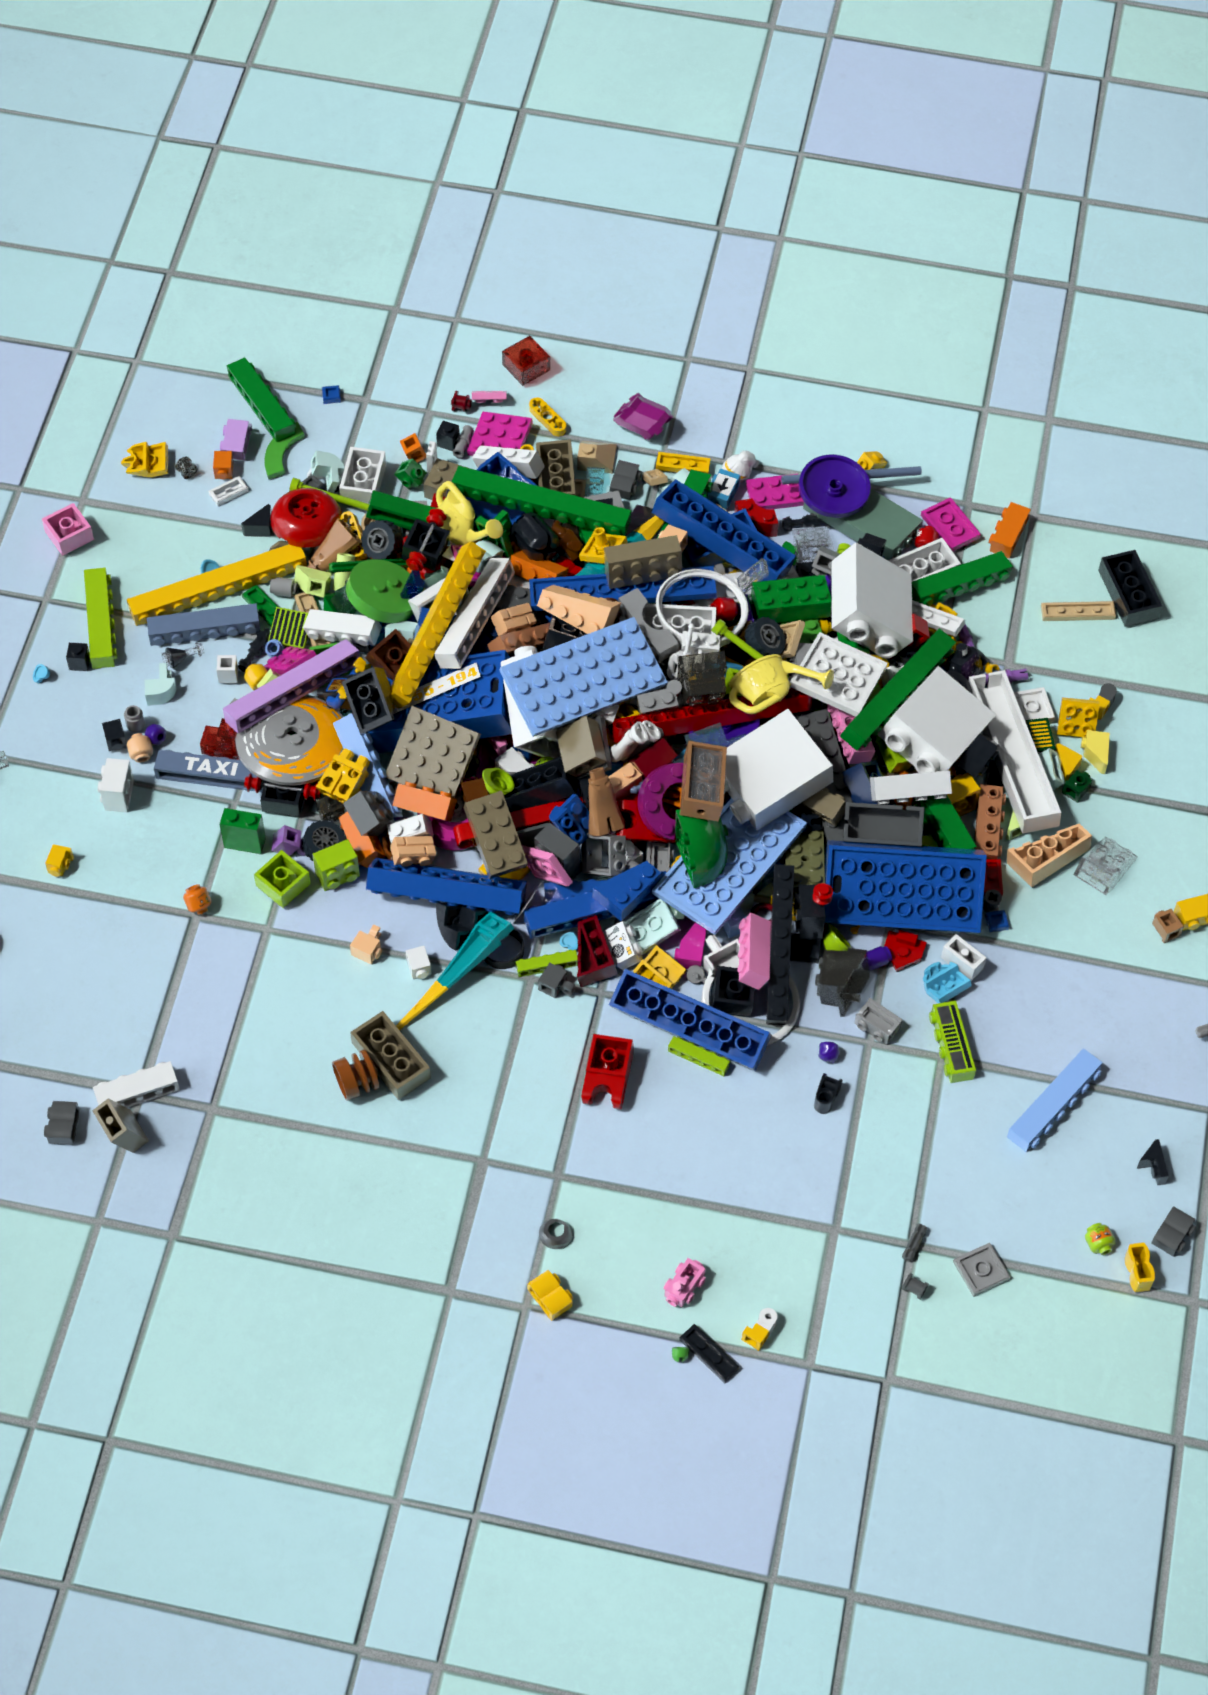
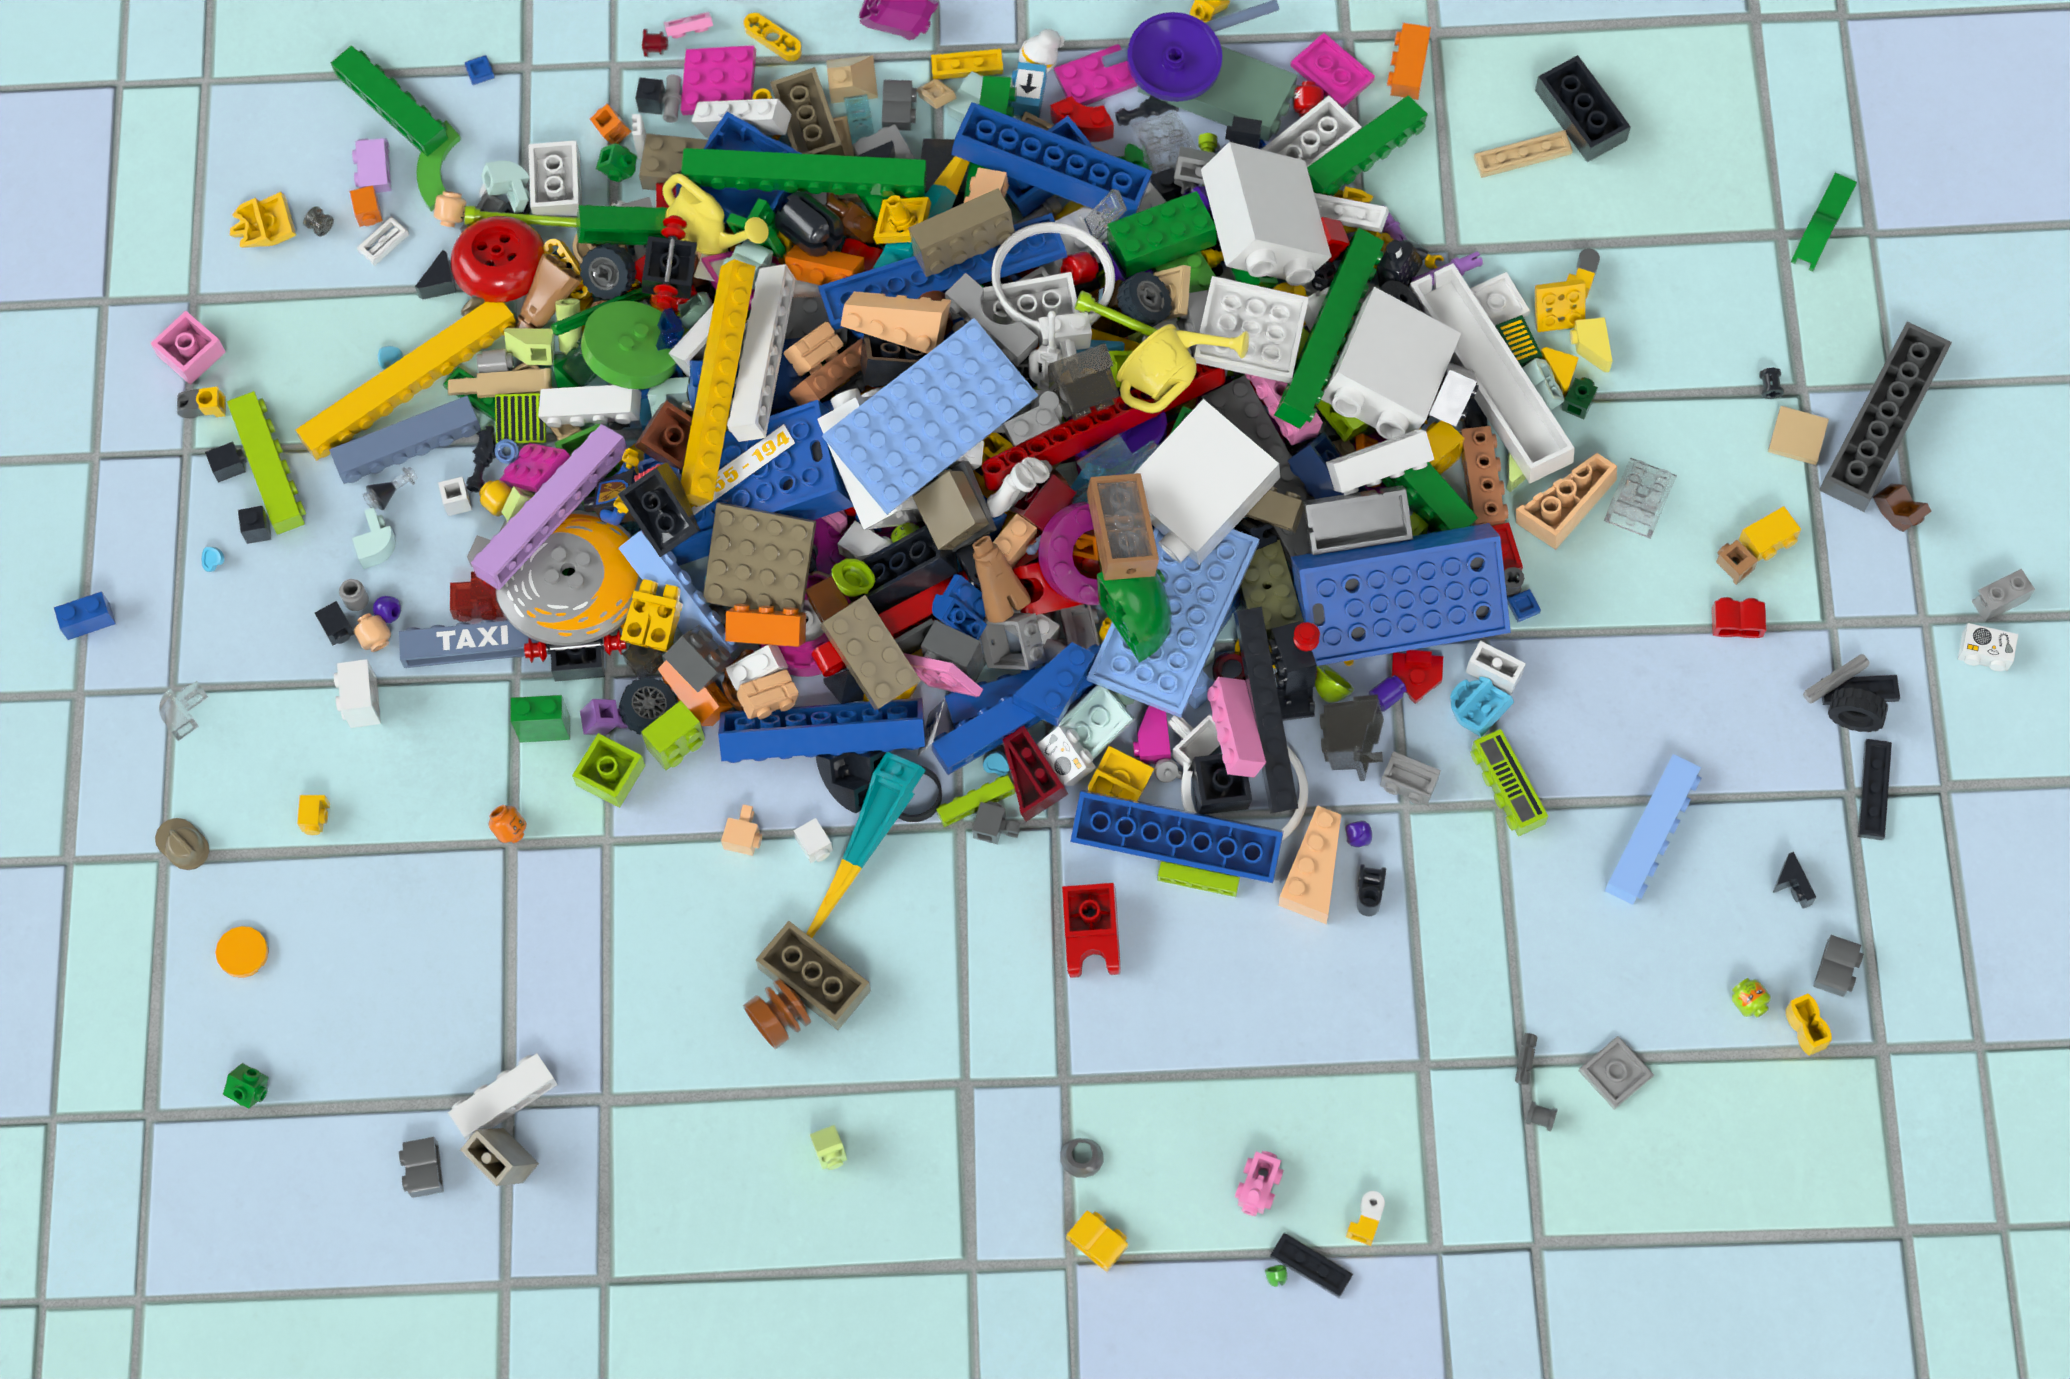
camera: 10 degrees left, 10 degrees up
none -> leg [177,387,226,418]
none -> black brick [205,442,247,483]
none -> light nougat head [434,191,466,227]
none -> tan piece [448,368,552,398]
none -> yellowish green slope [809,1125,847,1170]
none -> black slope [823,670,864,704]
none -> light nougat wedge [1278,805,1341,924]
none -> red brick [1712,597,1766,638]

